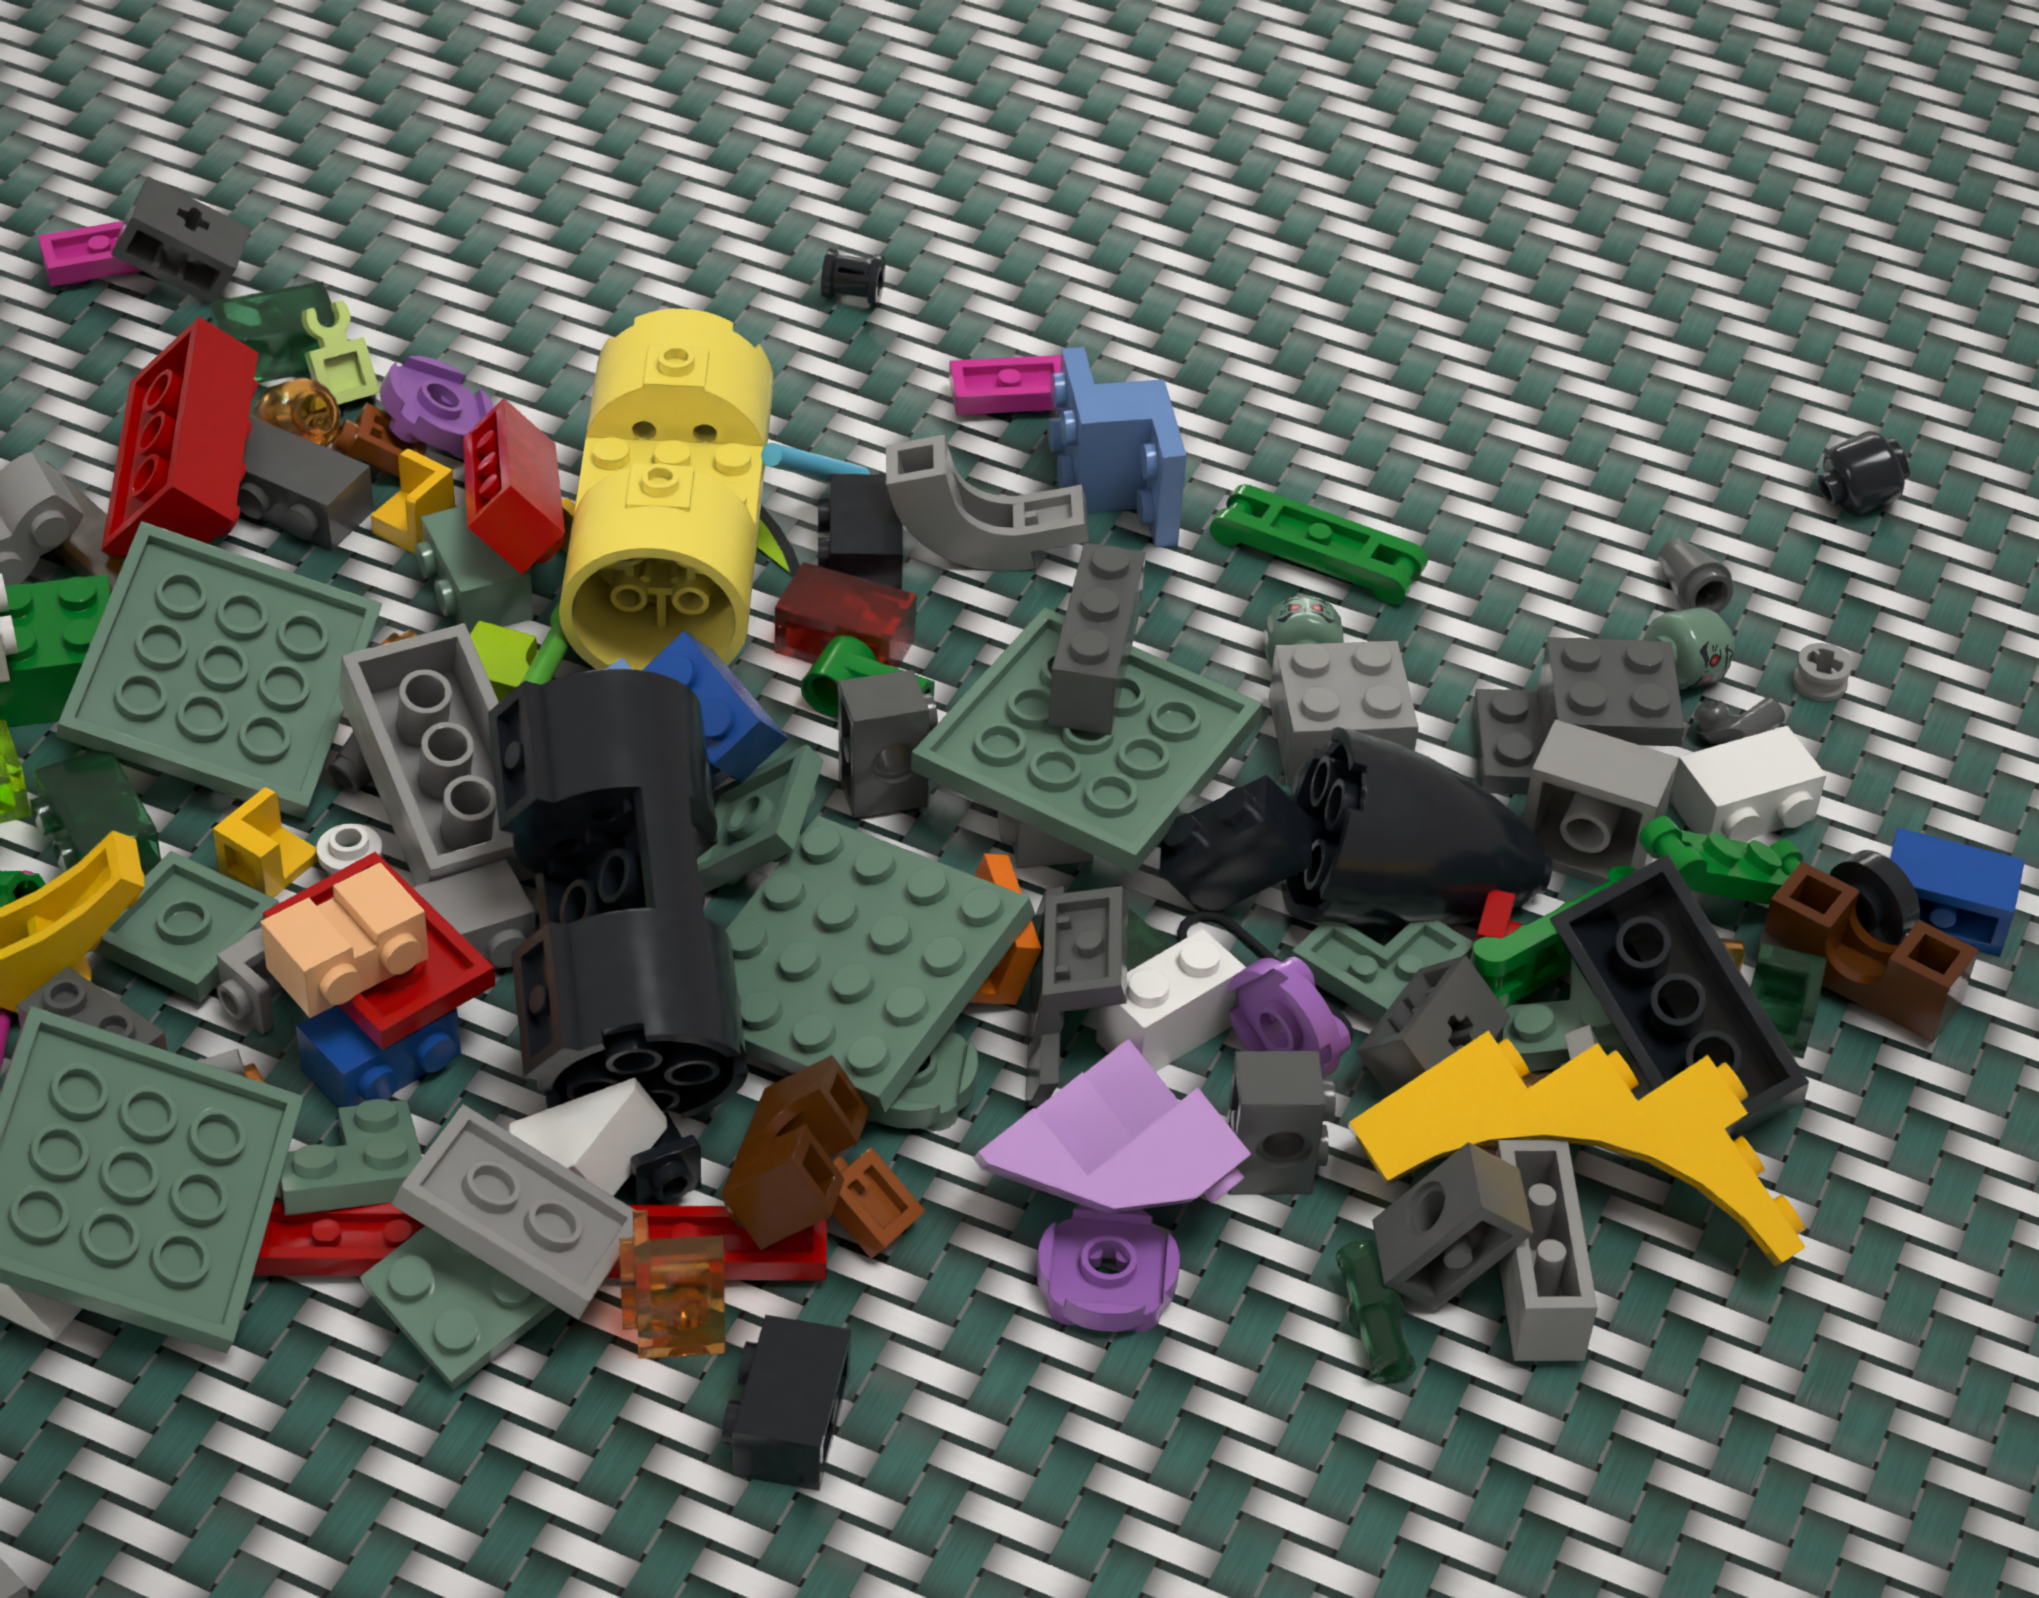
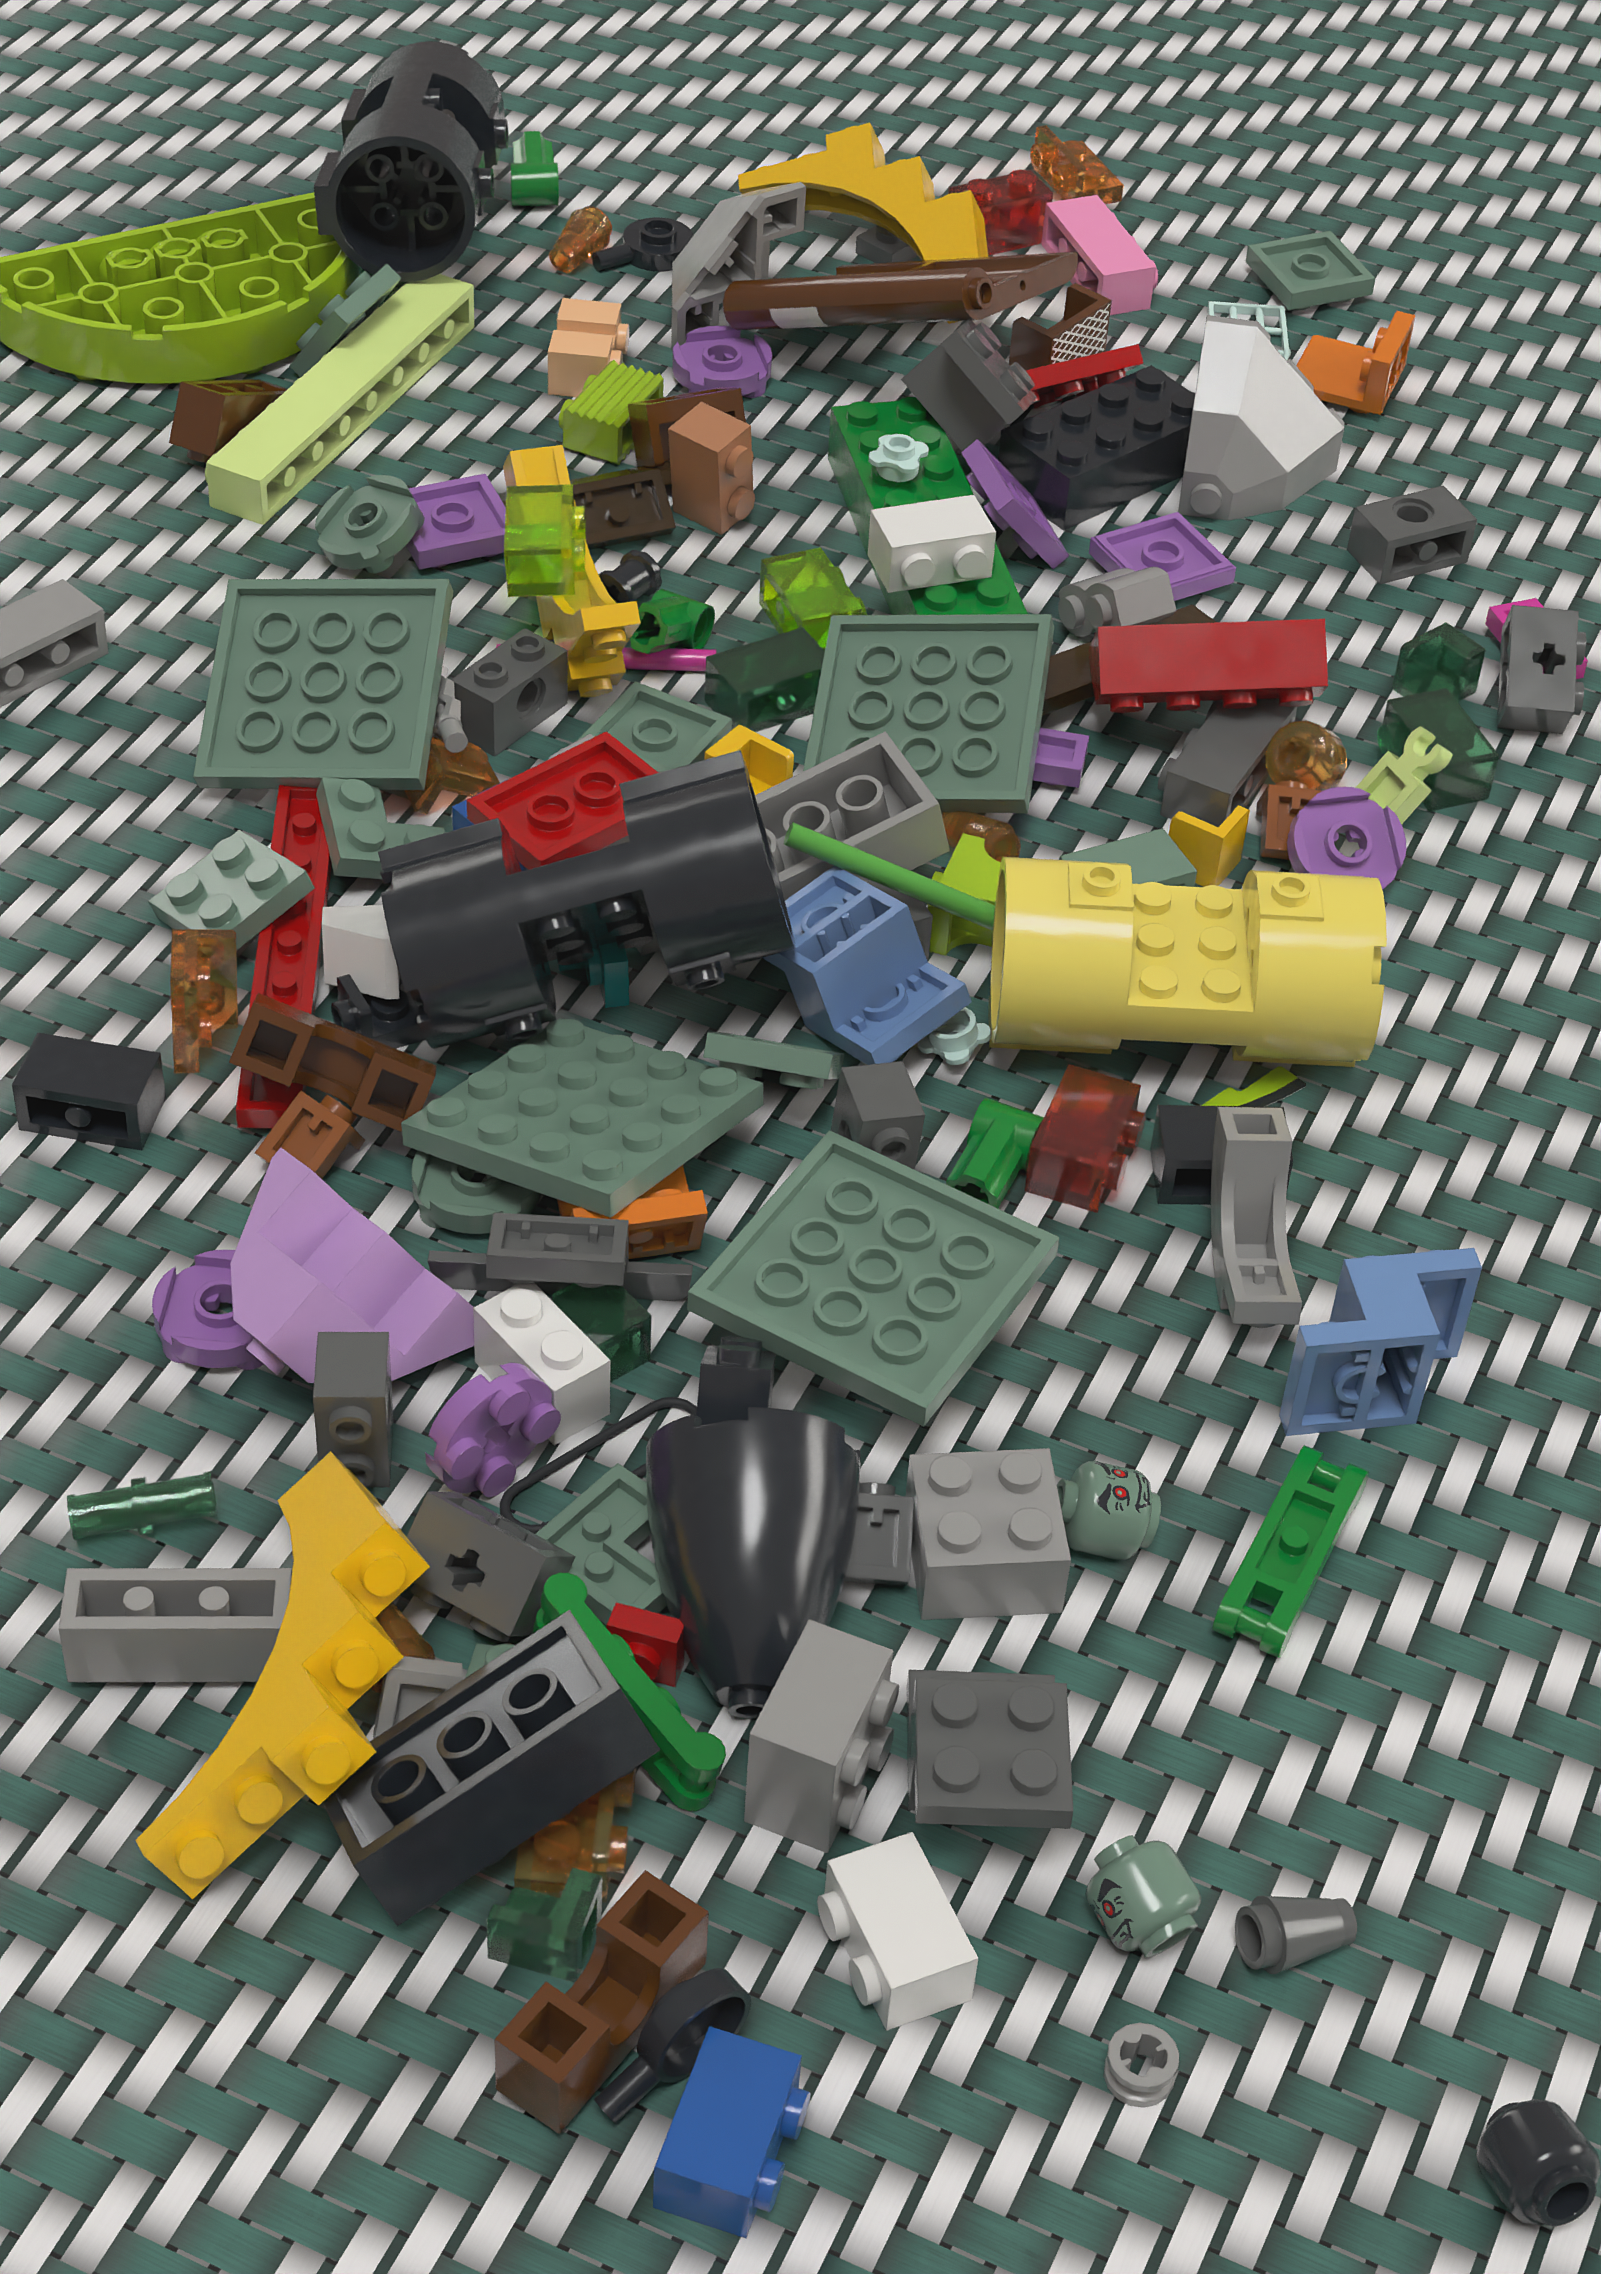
camera: 90 degrees right, 0 degrees up
light nougat brick [260,863,429,1018] -> none
light grey plate [391,1104,646,1320] -> none
red brick [463,398,565,575] -> none
blue brick [643,631,788,782] -> none
medium azure bar [761,443,870,482] -> none
dark pink plate [949,355,1061,415] -> none
dark grey brick [1048,543,1146,735] -> none
dark grey brick [1372,1142,1534,1311] -> none
green plate [1638,816,1803,905] -> none
dark grey arm [1694,698,1785,745] -> none
none -> clear green panel [1392,622,1486,715]

